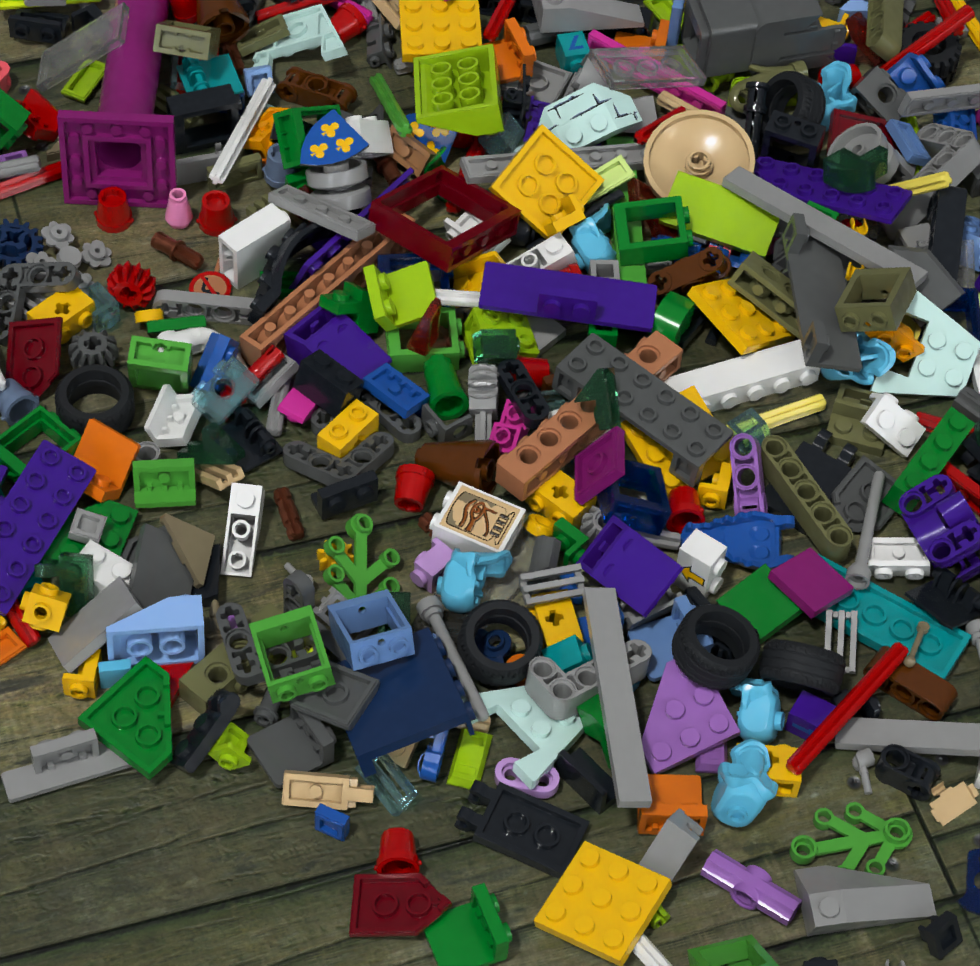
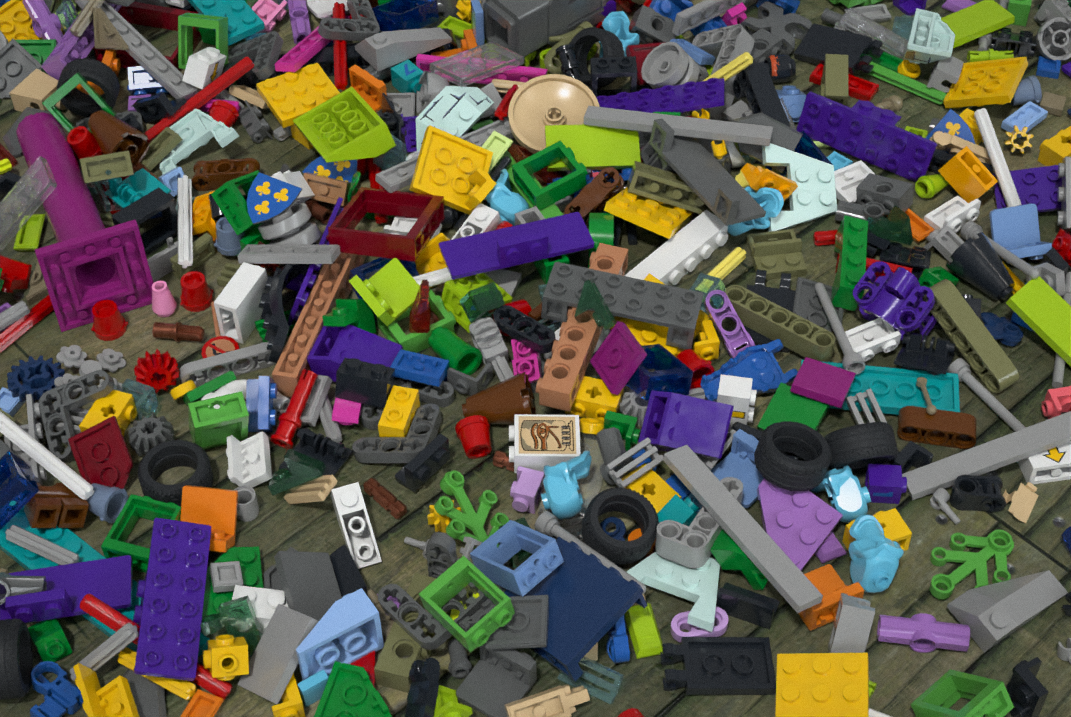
camera: 20 degrees left, 5 degrees down
bright green bracket [132,458,196,508] -> none
dark tan tile [159,513,215,589] -> none
clear light blue brick [191,356,260,428] -> none
bright green axle [369,73,413,137] -> none
red axle [786,642,909,775] -> none
clear green brick [823,145,888,193] -> none
olive window [834,267,917,332] -> none
white bracket [860,392,926,458] -> none

